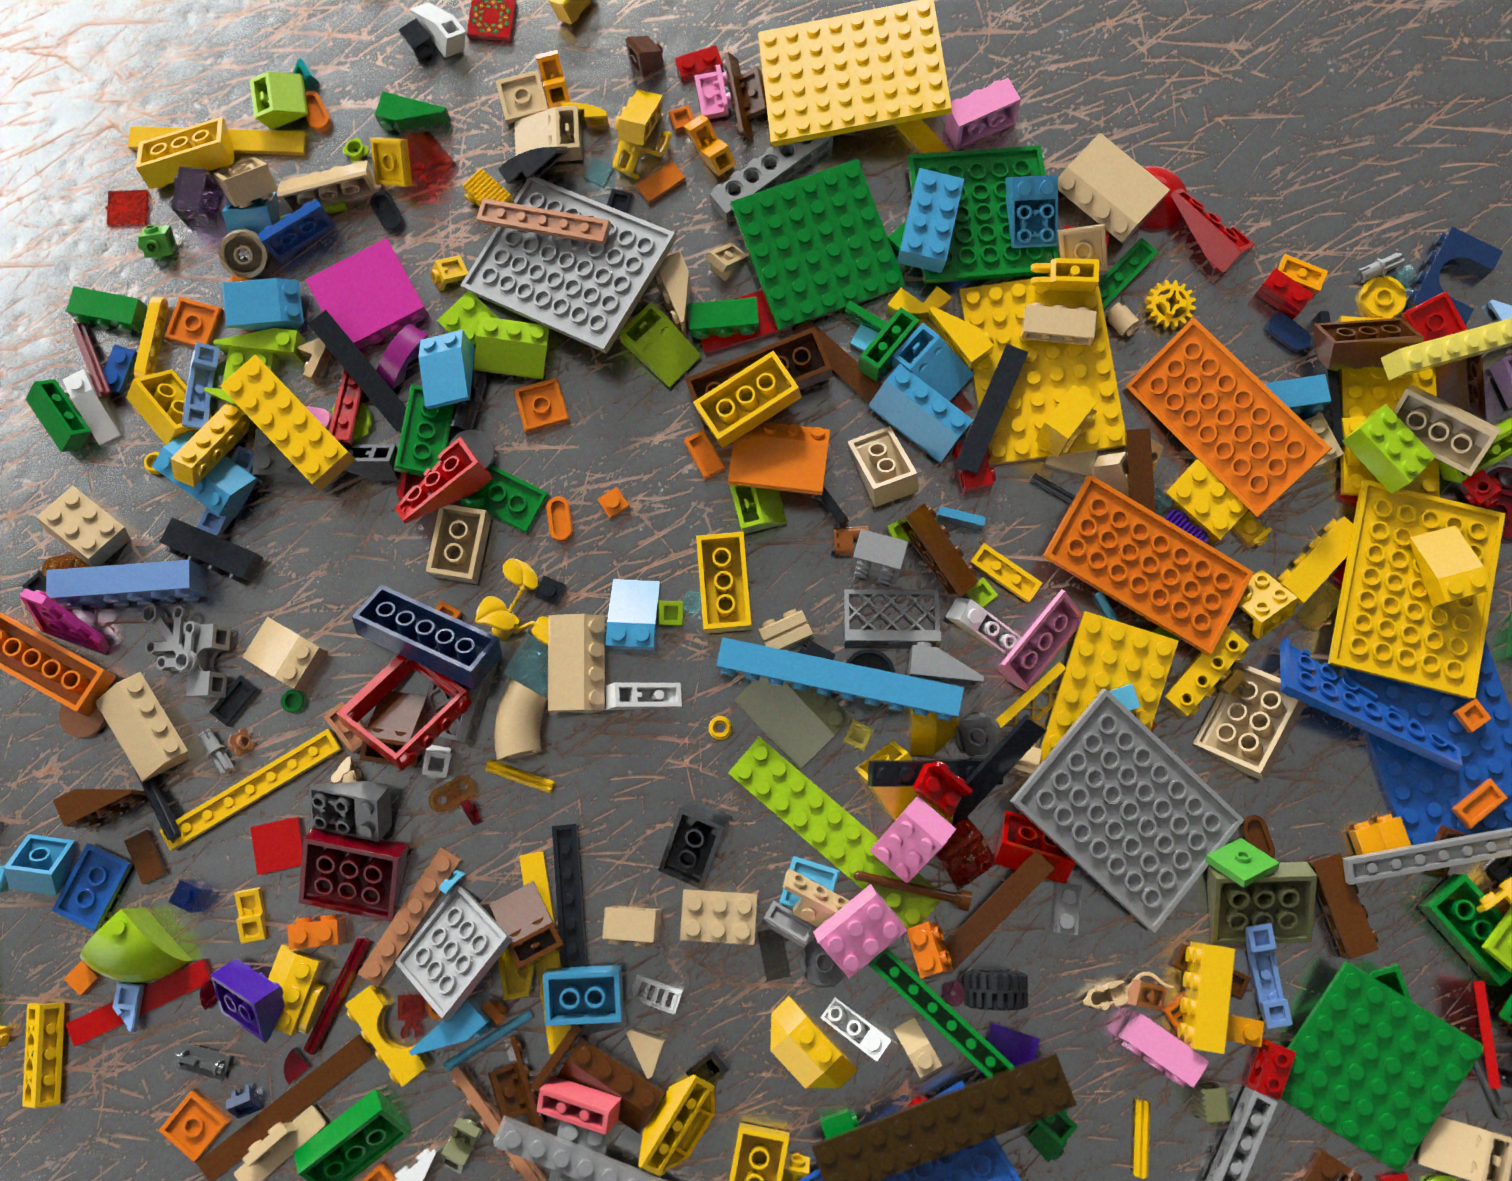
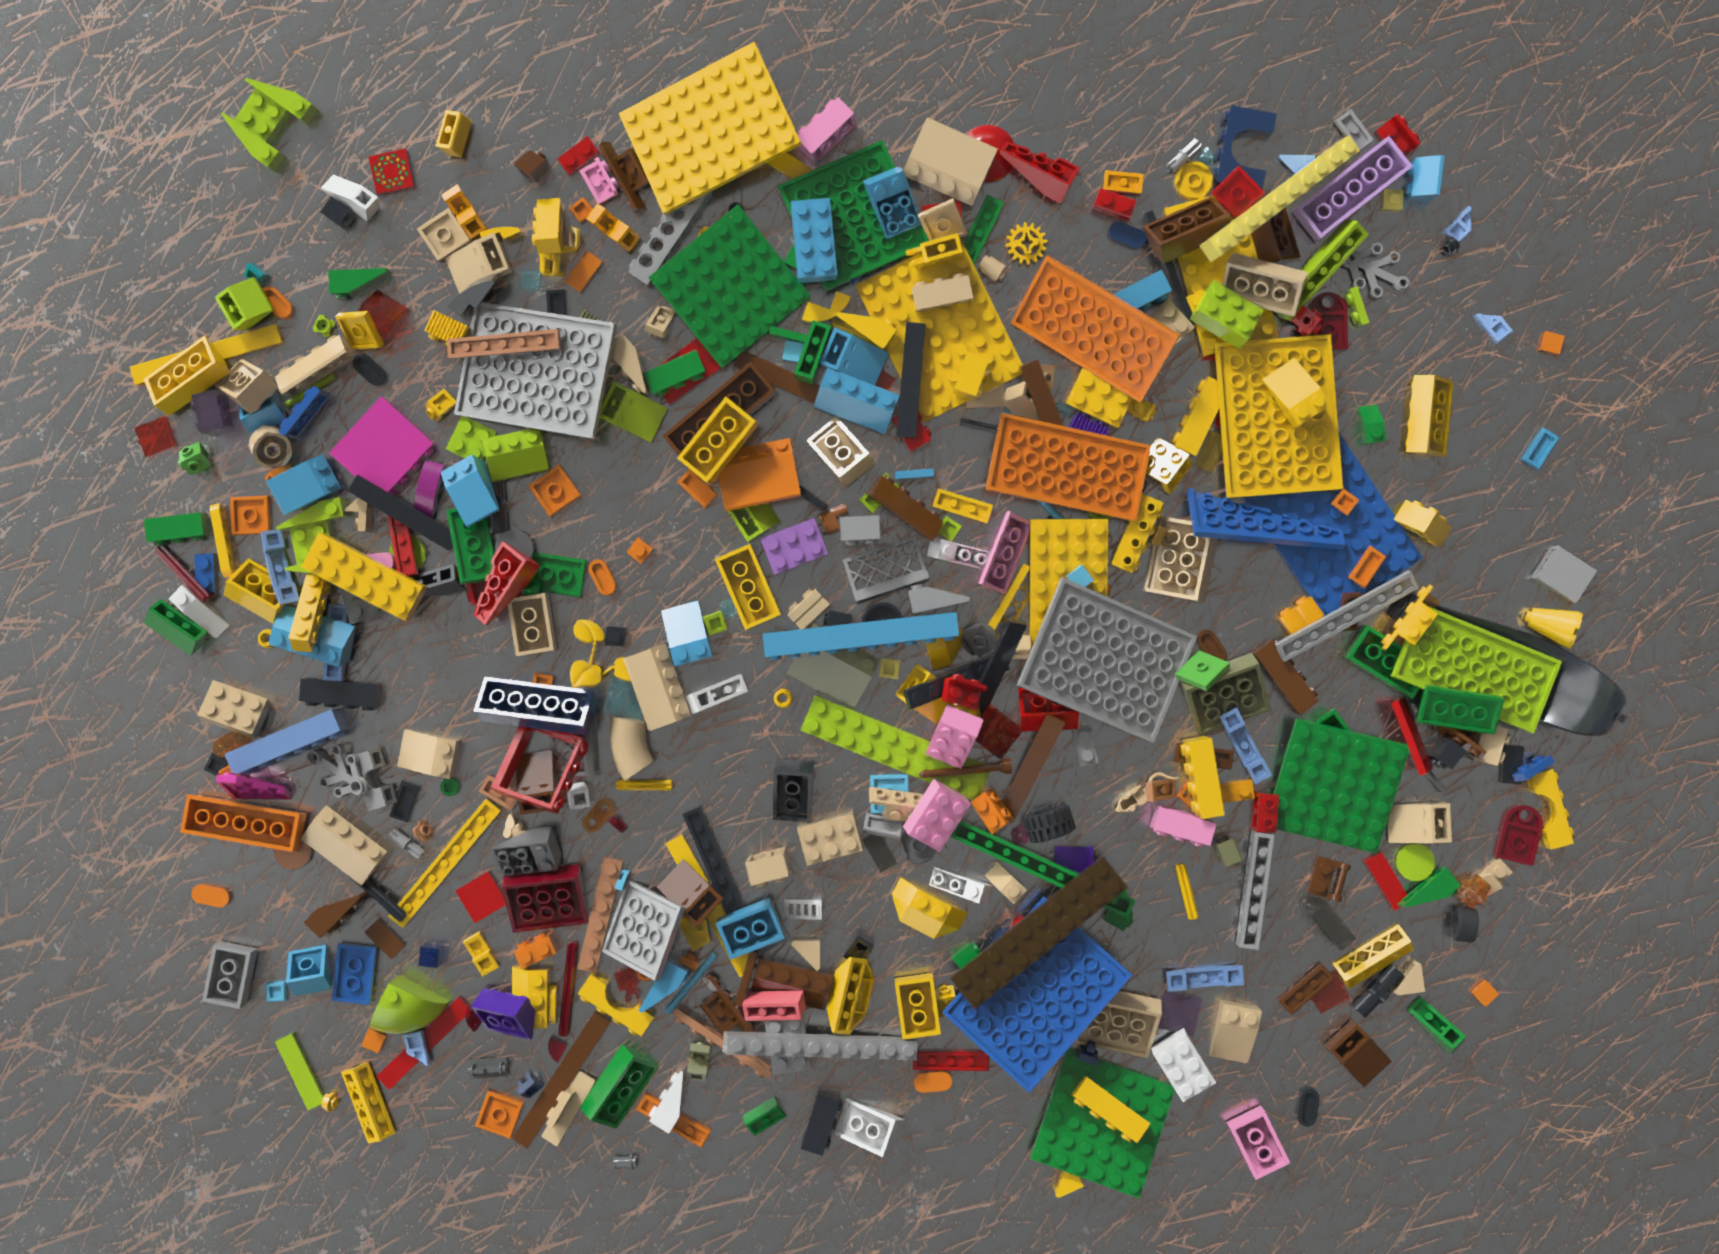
camera: 30 degrees left, 10 degrees up
none -> medium lavender brick [761,518,829,575]

